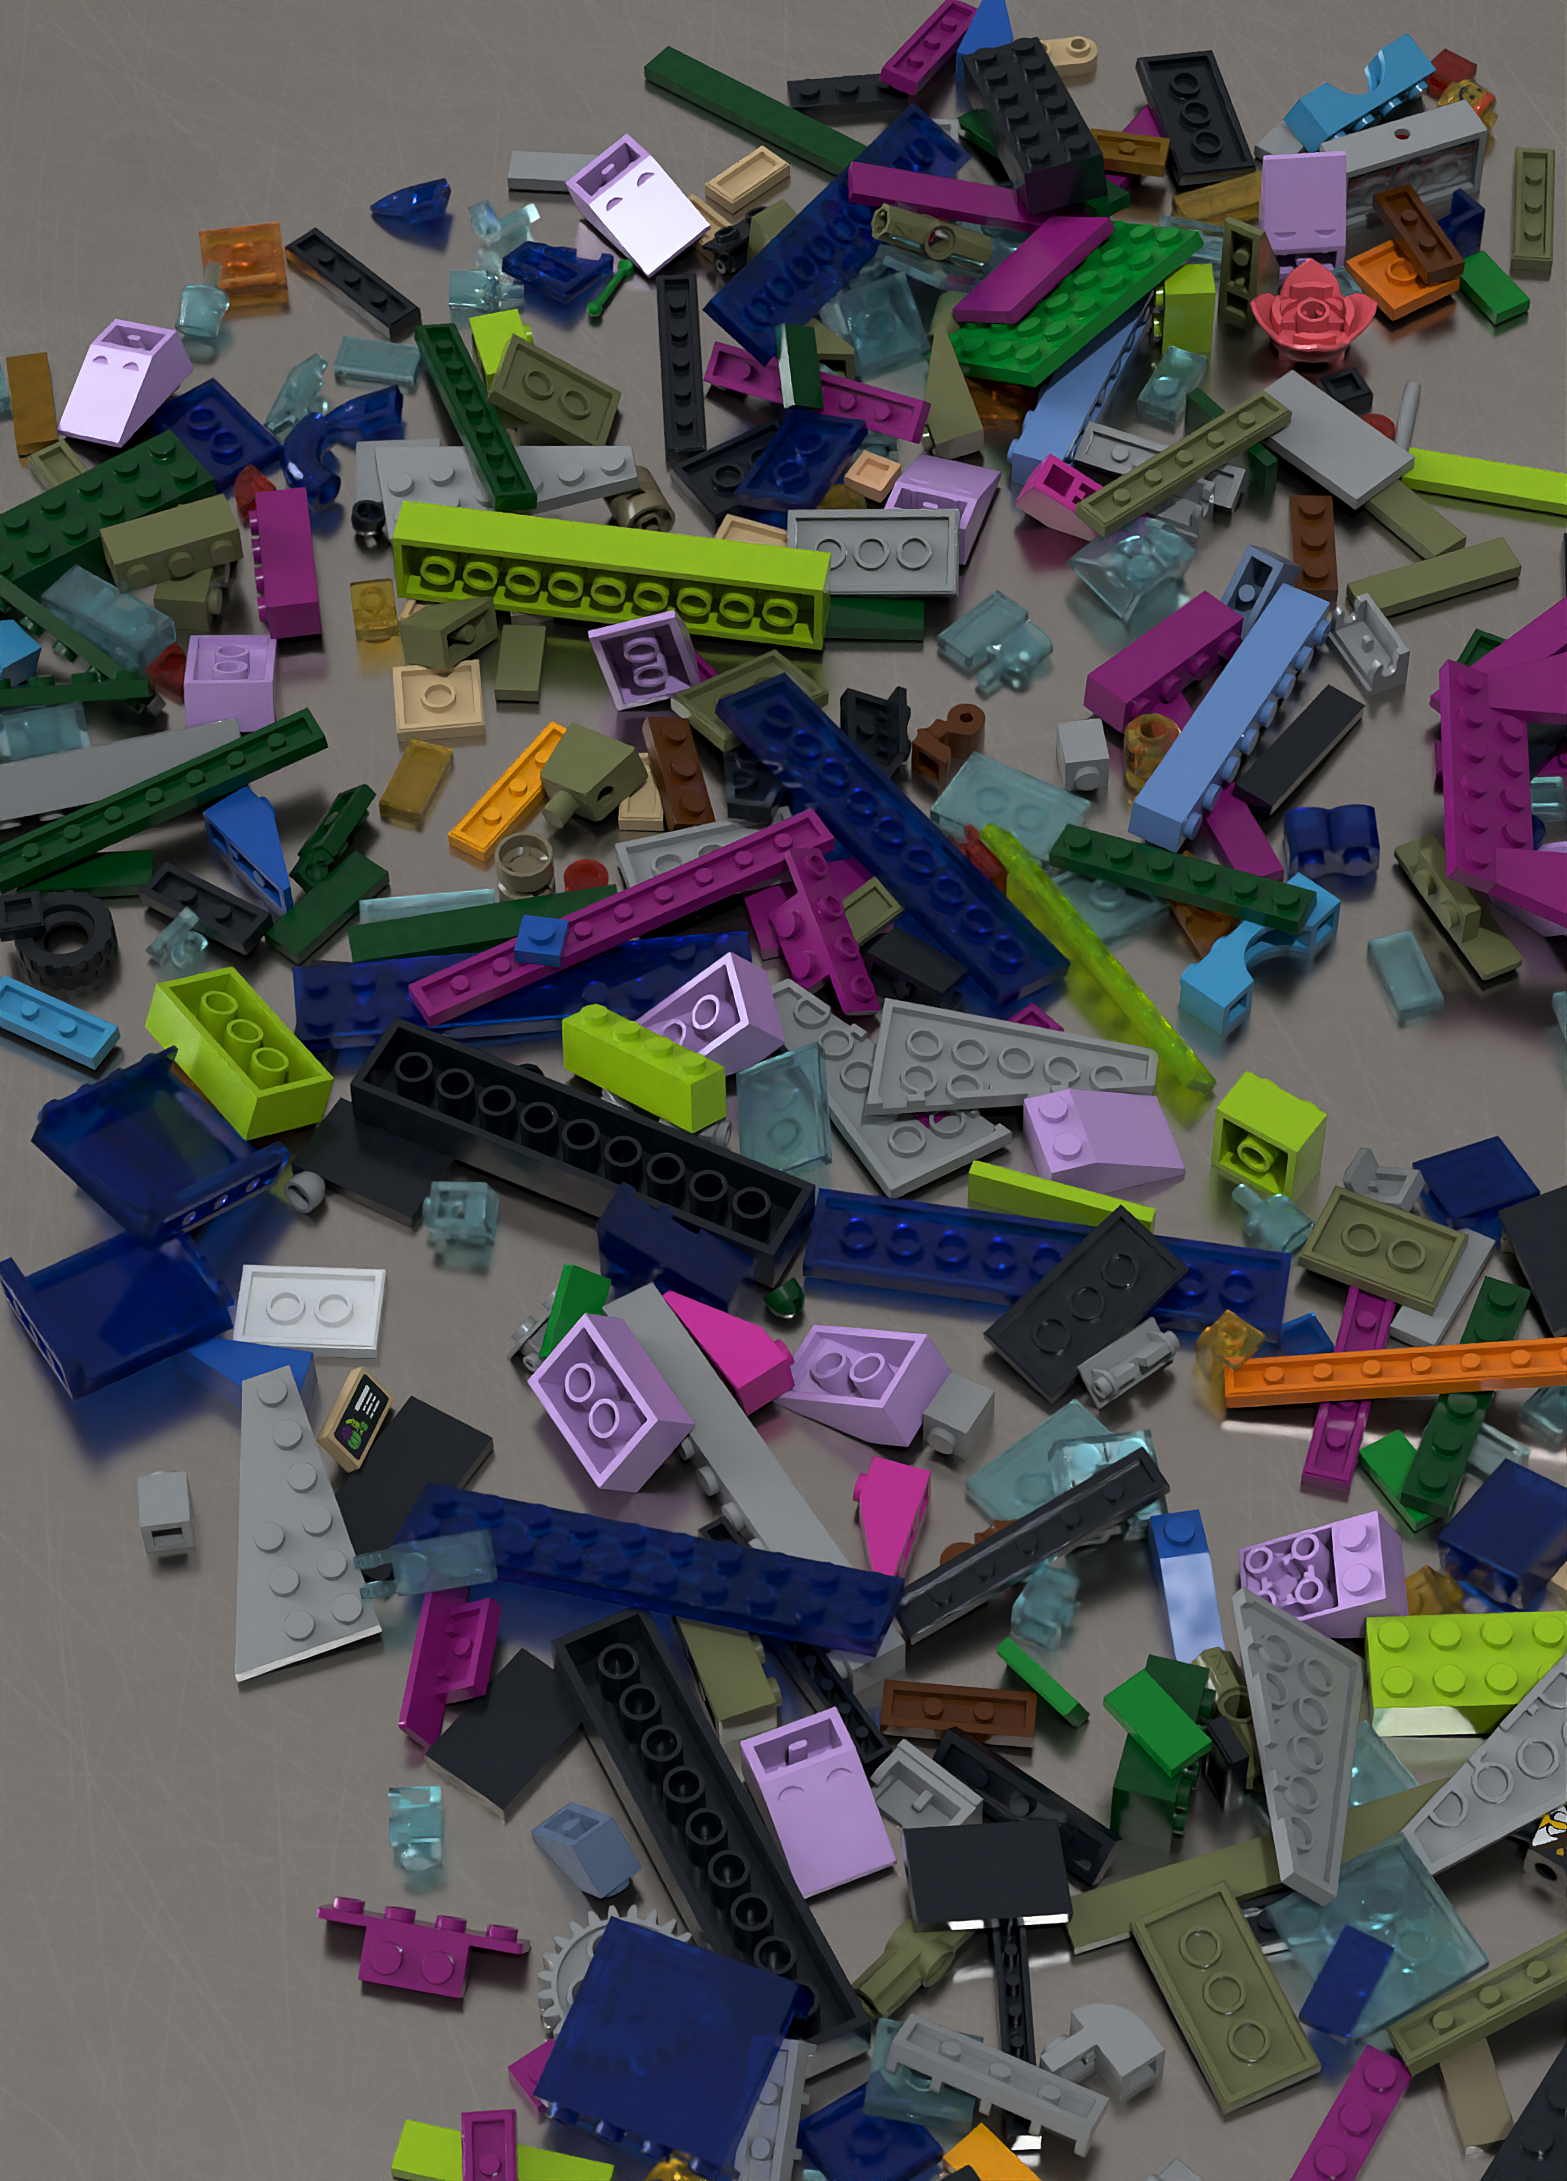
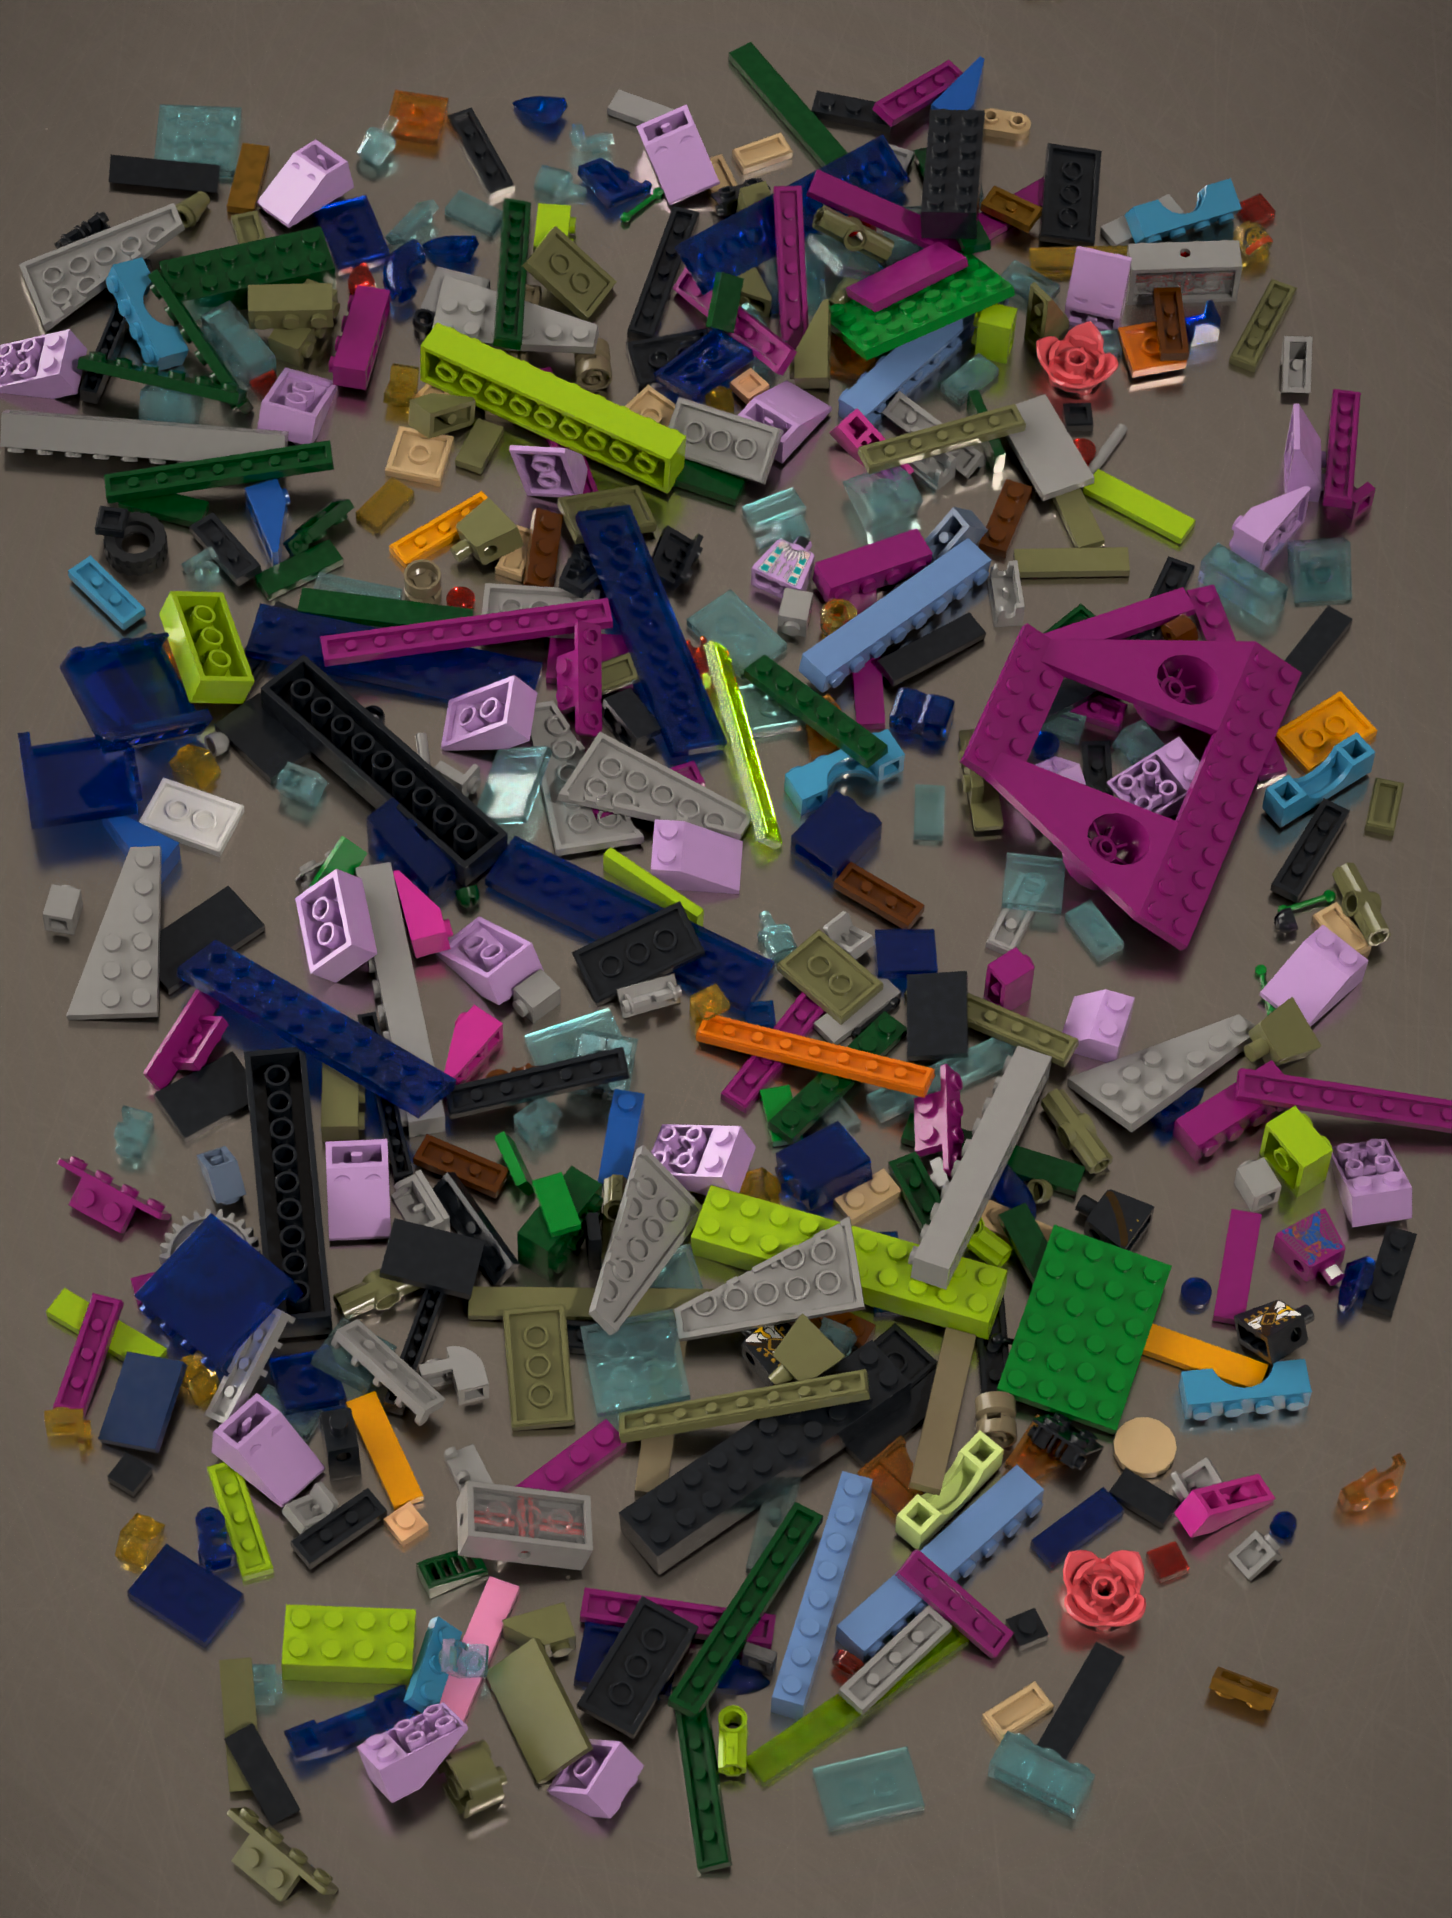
camera: 15 degrees right, 5 degrees up
tile [316,1366,394,1473] -> none
clear light blue hinge [353,1529,498,1600] -> none
blue plate [514,915,570,967] -> none
lime brick [562,1004,727,1134] -> none
reddish brown leg [911,703,986,790] -> none
lime brick [1211,1070,1328,1208] -> none
clear blue tile [1298,1924,1394,2045] -> none
green tile [1458,250,1531,325] -> none
none -> clear yellow bracket [168,744,221,789]
none -> torso [751,536,815,598]
none -> magenta tile [773,186,809,350]
none -> clear blue brick [790,790,882,882]
none -> reddish brown plate [833,861,925,932]
none -> black hinge [852,997,901,1039]

